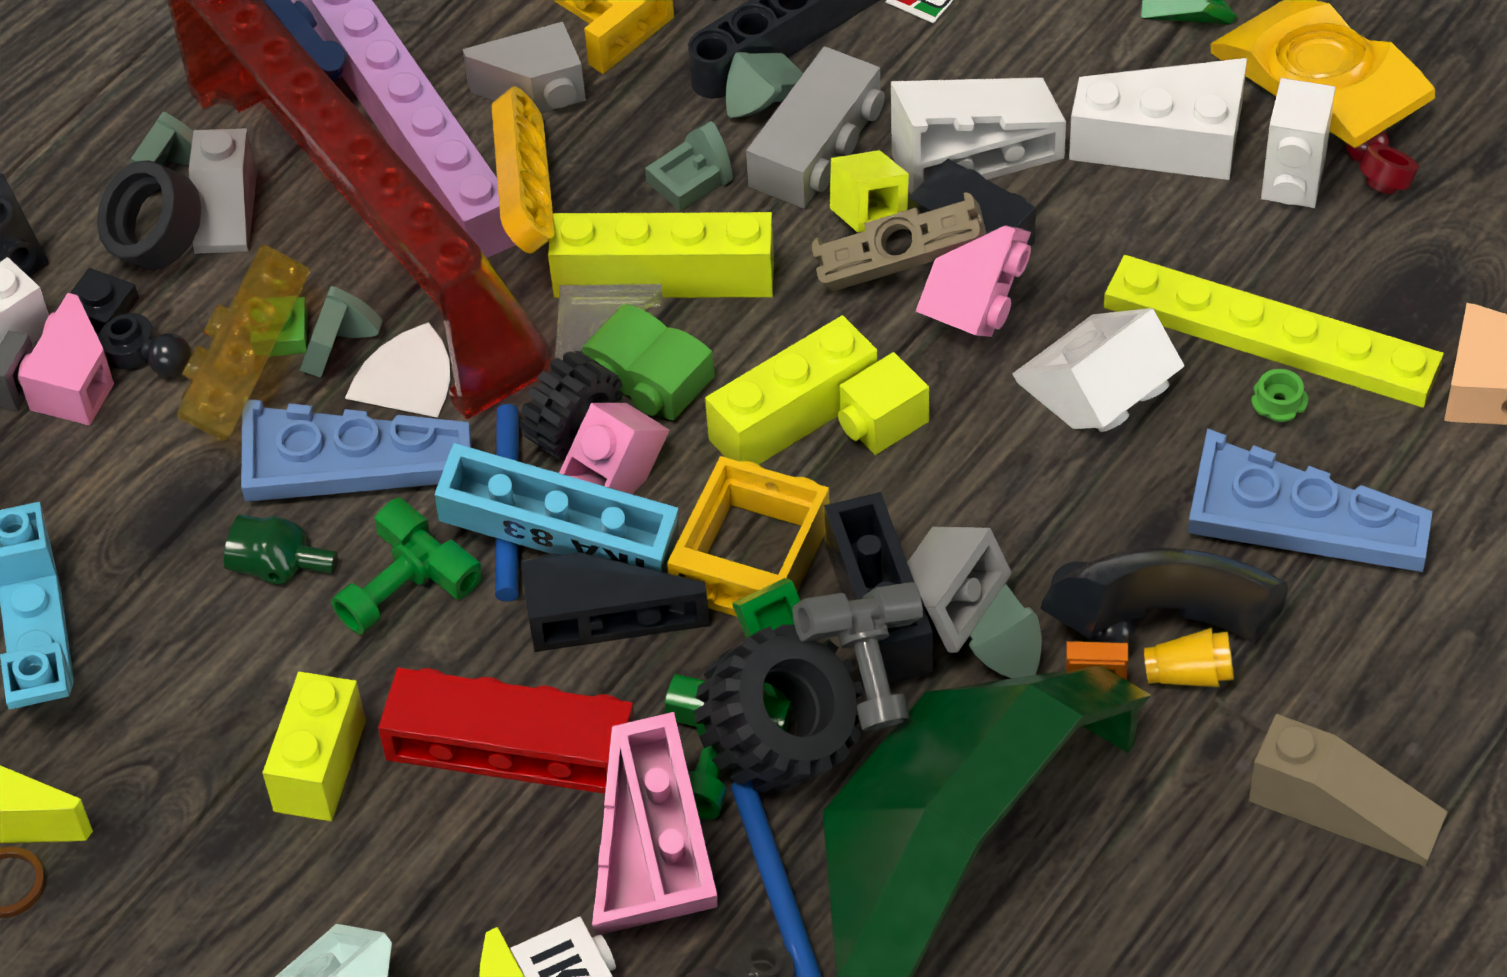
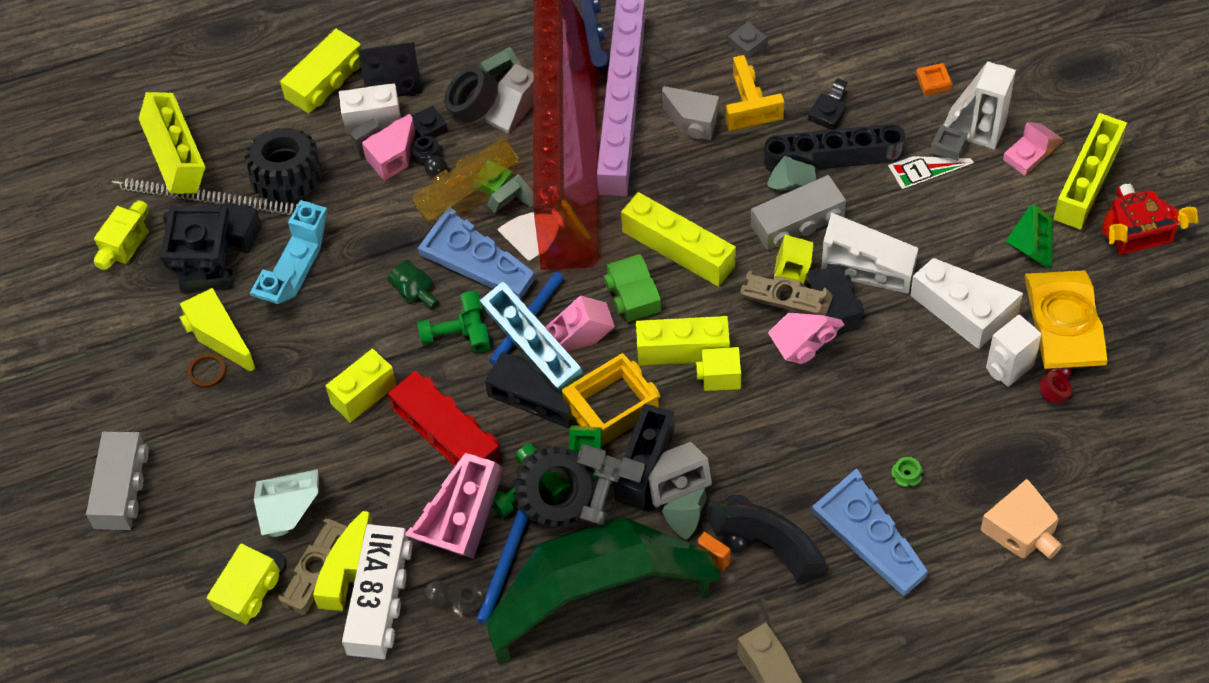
camera: 35 degrees right, 5 degrees up
yellow beam [491,86,555,254] -> none
black tyre [520,350,623,462] -> none
clear tile [555,284,663,360] -> none
sand green tile [645,121,733,212] -> none
white slope [1012,308,1184,432] -> none
neon yellow plate [1104,255,1444,408] -> none
yellow cone [1144,628,1234,687] -> none

